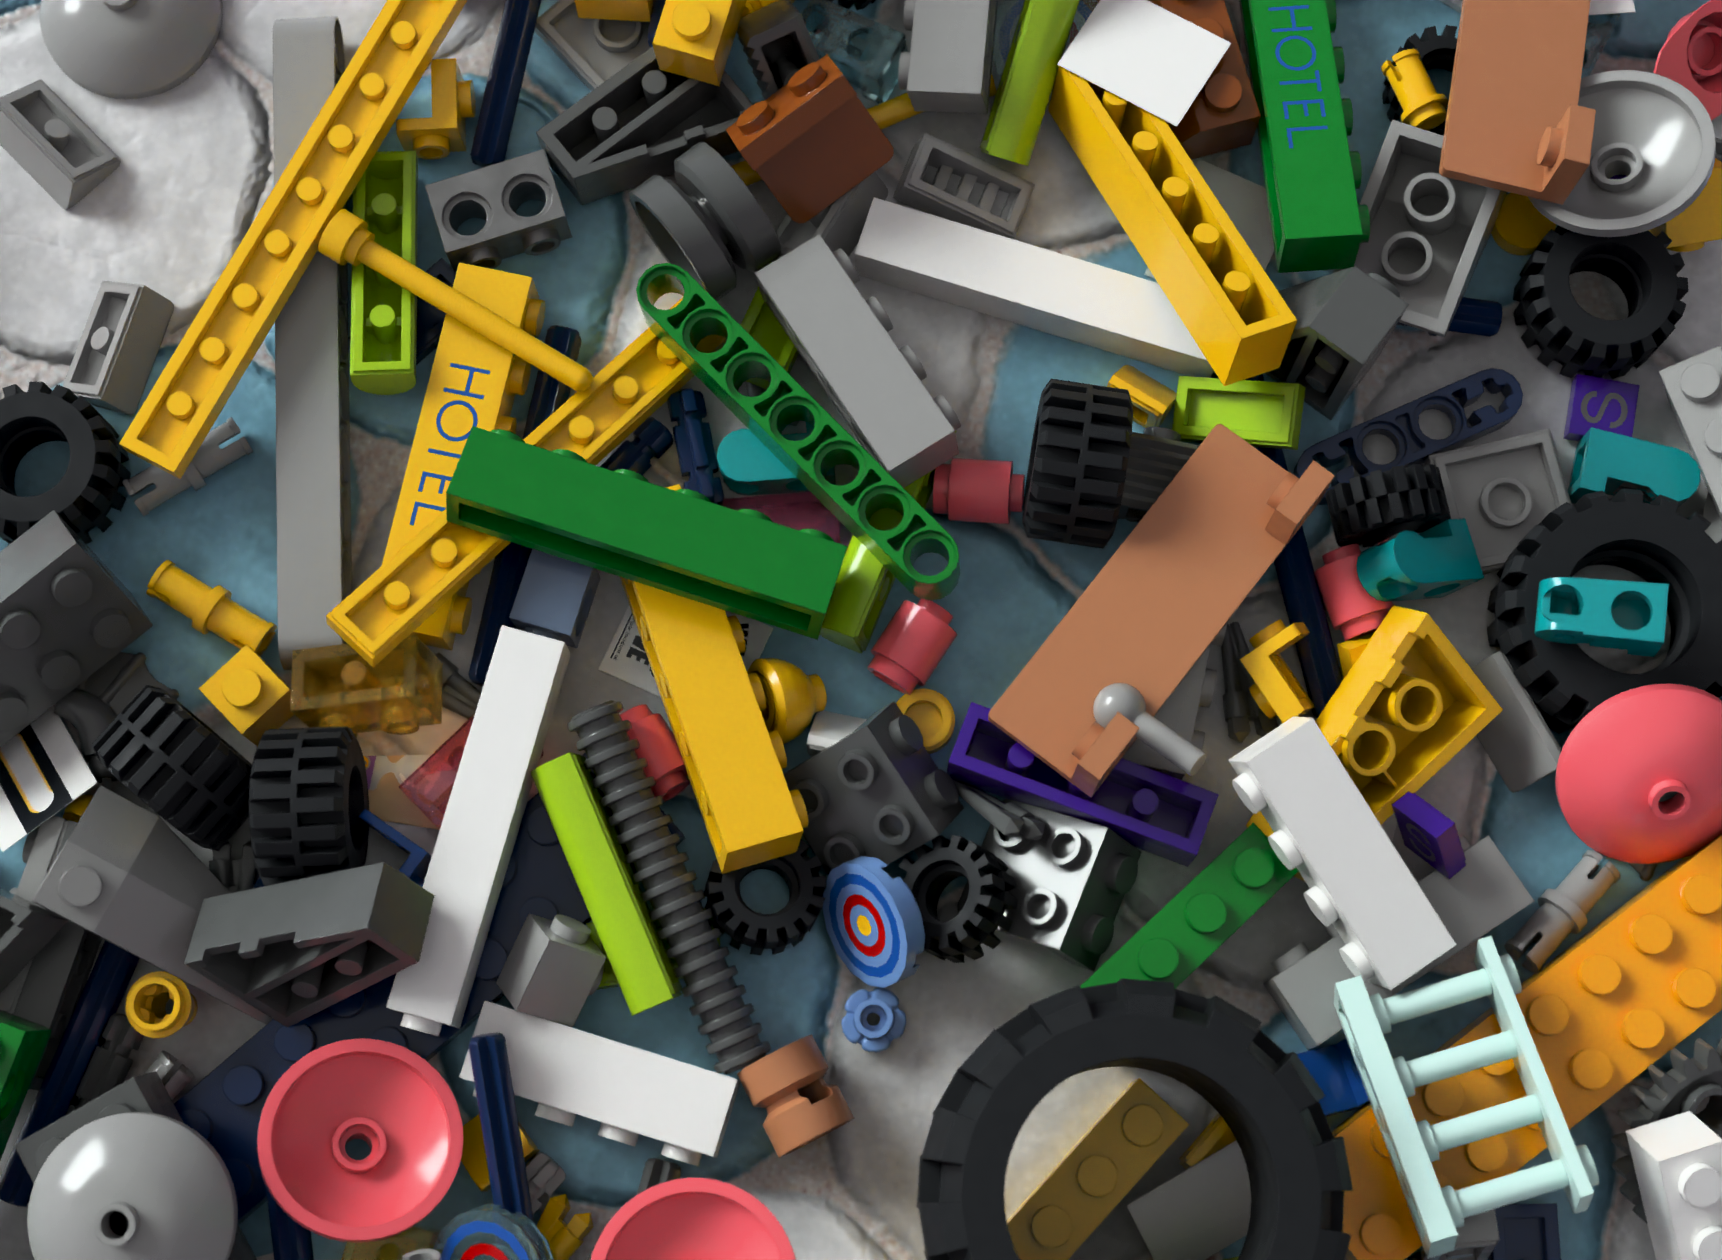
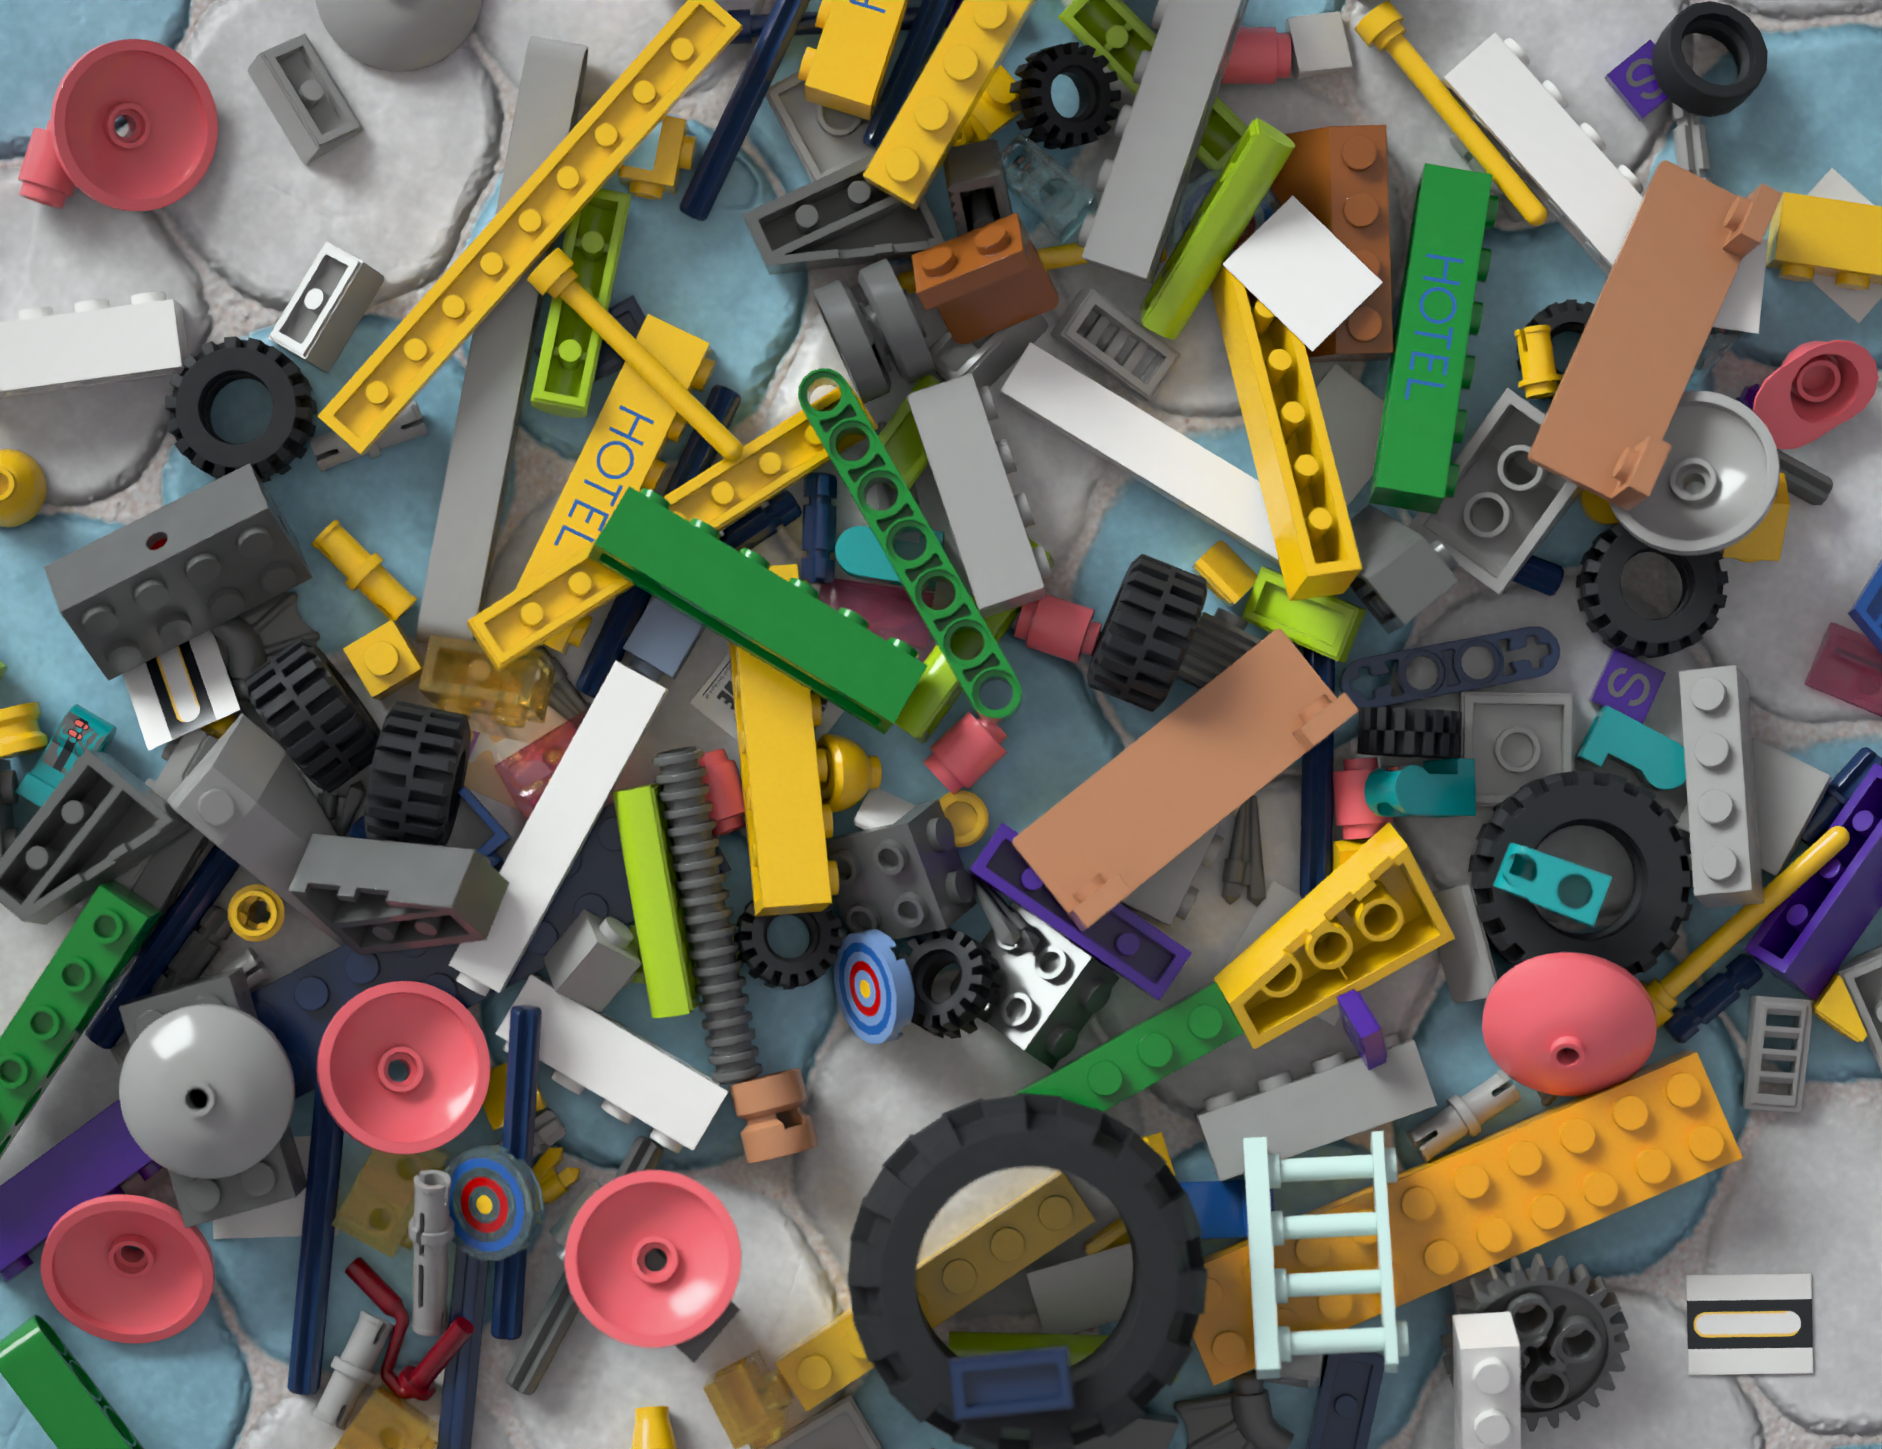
camera: 10 degrees right, 10 degrees up
flat silver brick [425,149,572,272] -> none
medium blue plate [841,987,906,1052] -> none
light grey bar [1093,683,1207,776] -> none
white brick [1228,716,1457,990] -> none
yellow bracket [1240,619,1315,723] -> none

